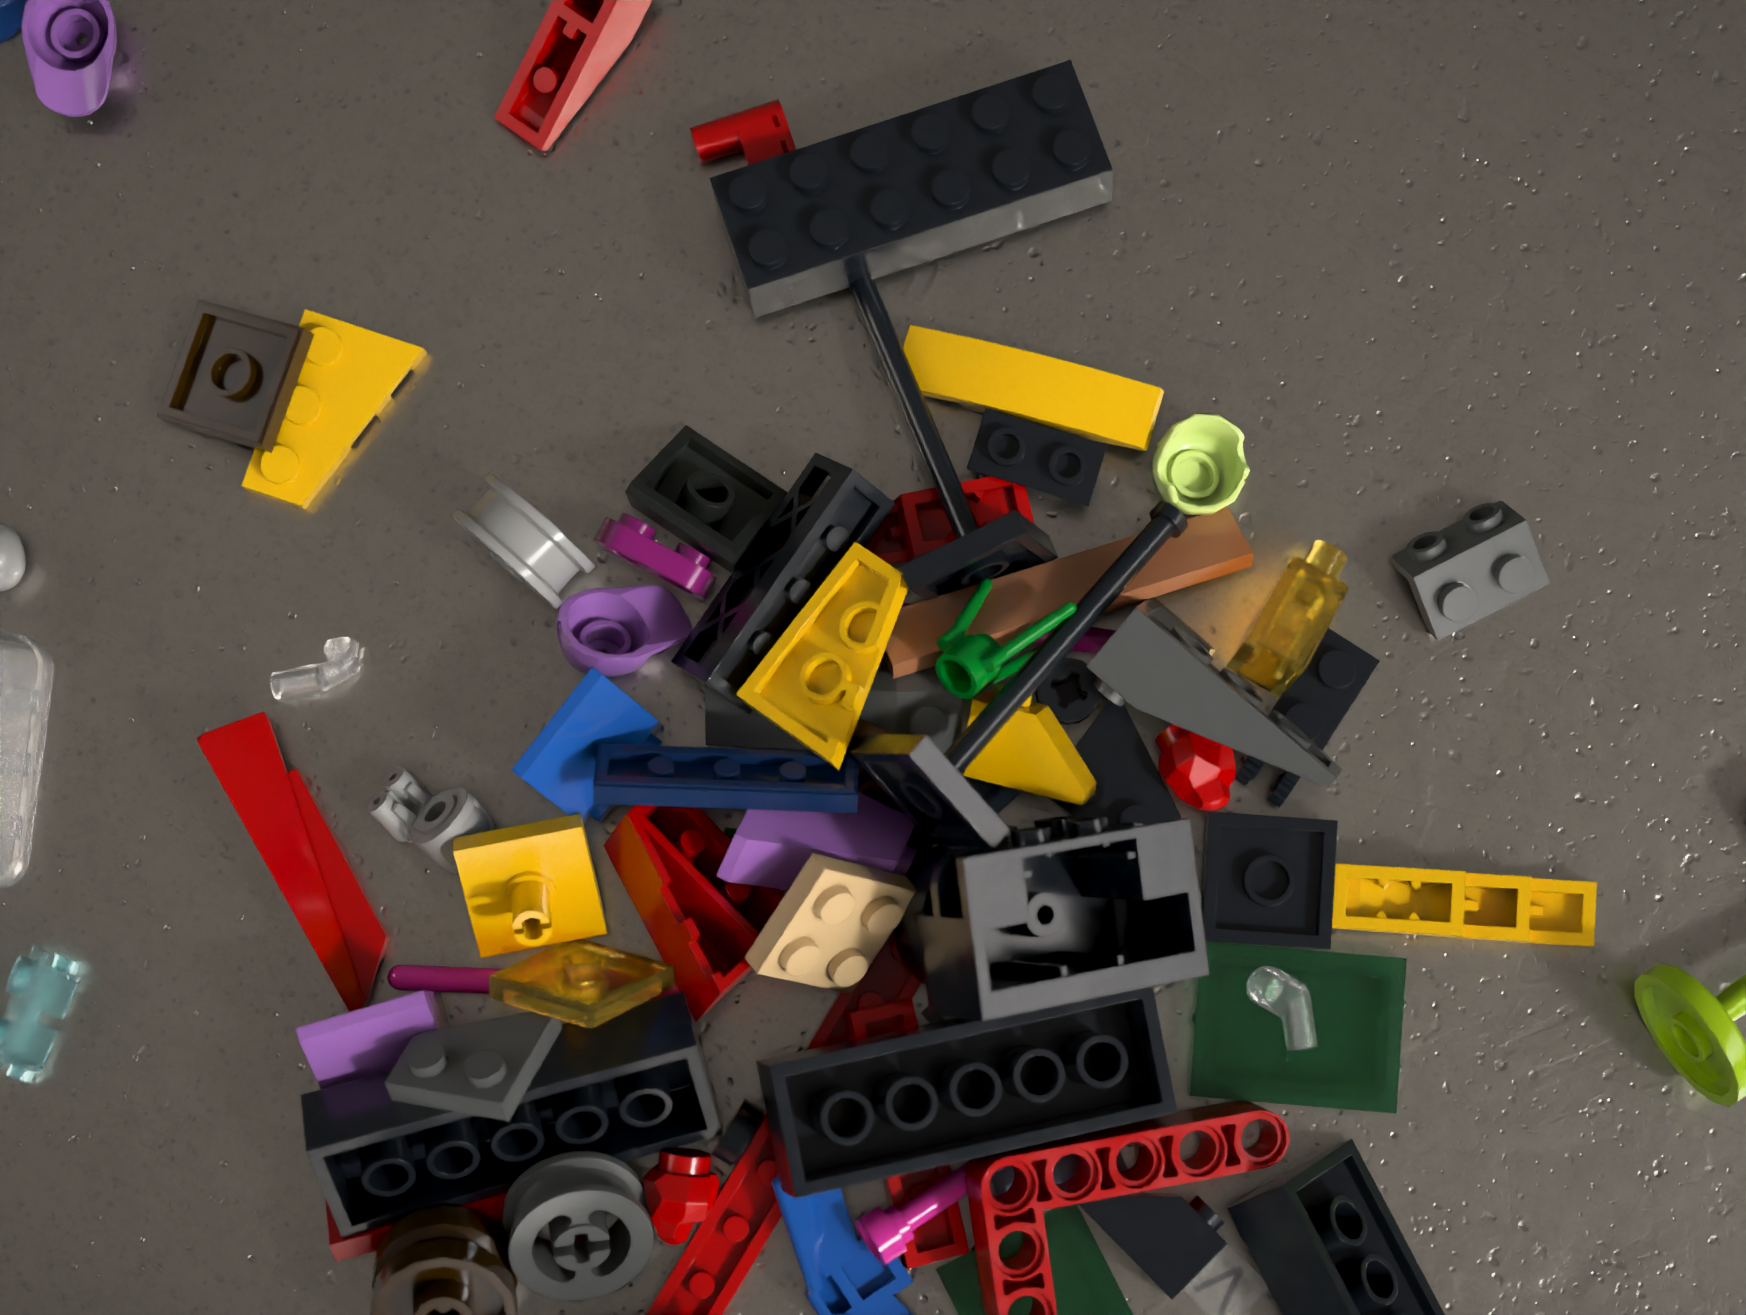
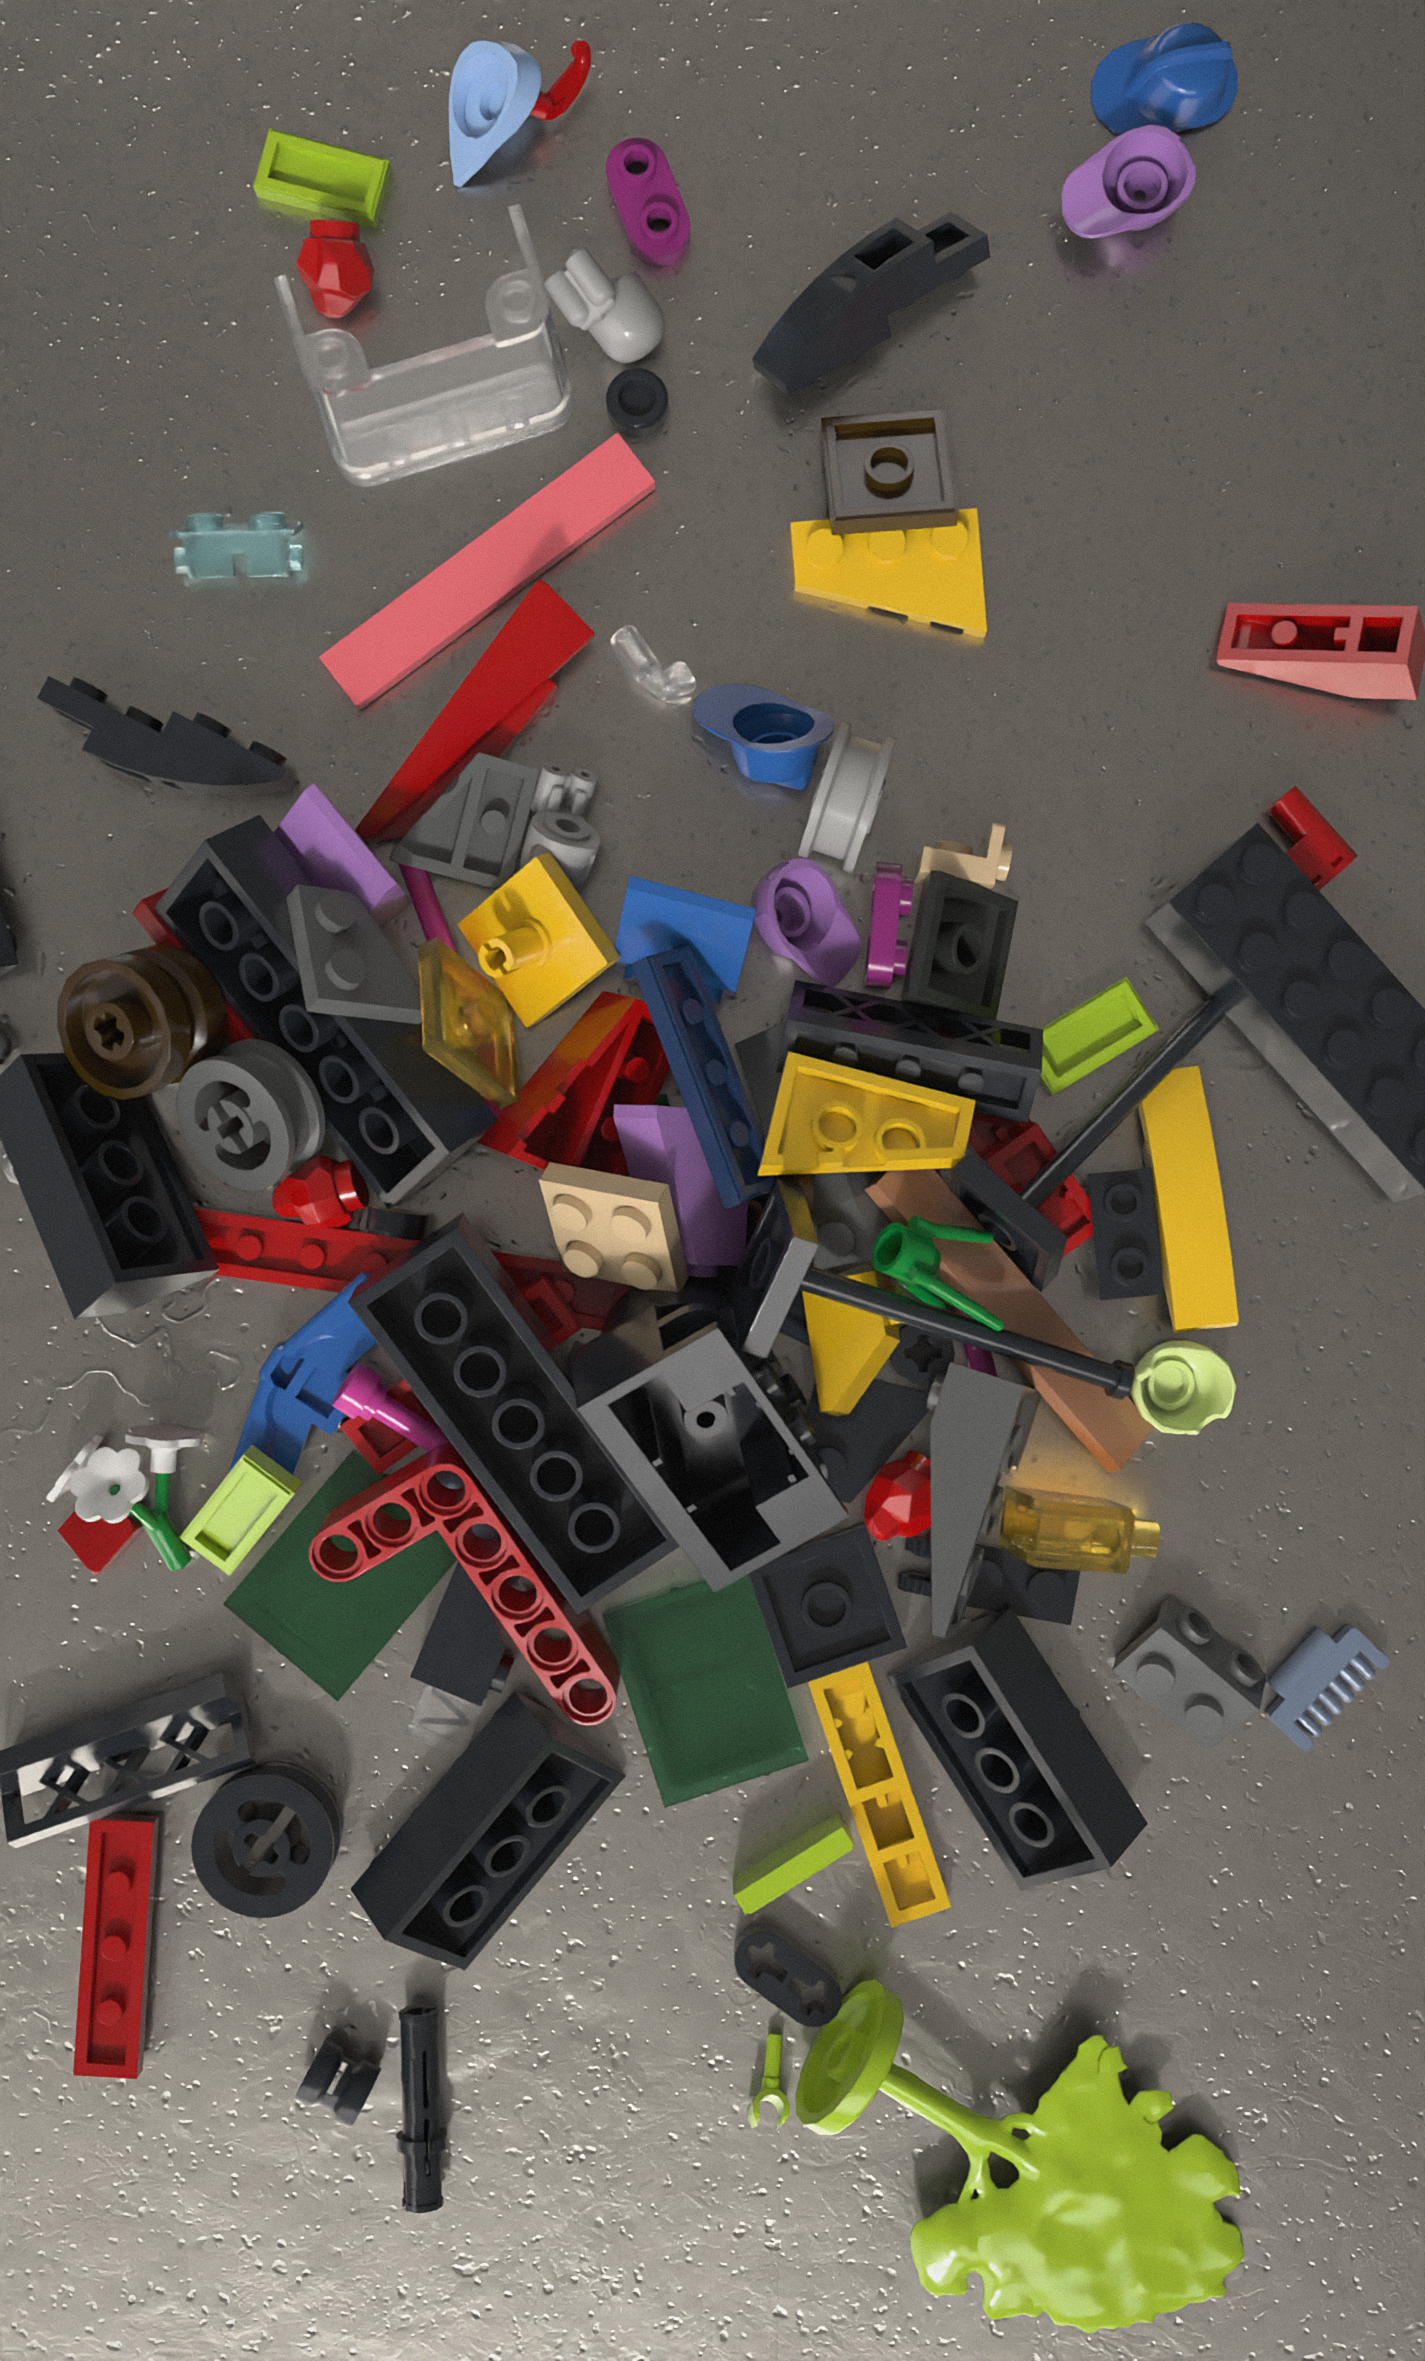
camera: 60 degrees right, 5 degrees up
clear arm [1246,966,1318,1051] -> none
none -> black slope [37,676,297,797]
none -> coral tile [319,432,656,711]
none -> dark grey wing [389,752,540,890]
none -> black tile [606,368,669,437]
none -> blue piece [692,683,834,790]
none -> lime tile [733,1811,854,1915]
none -> black beam [734,1923,842,2027]
none -> lime hand [747,2033,790,2130]
none -> black slope [752,211,990,395]
none -> black slope [887,1607,1148,1891]
none -> tan bracket [914,822,1013,890]
none -> lime tile [1020,977,1159,1097]
none -> sand blue piece [1266,1624,1389,1752]

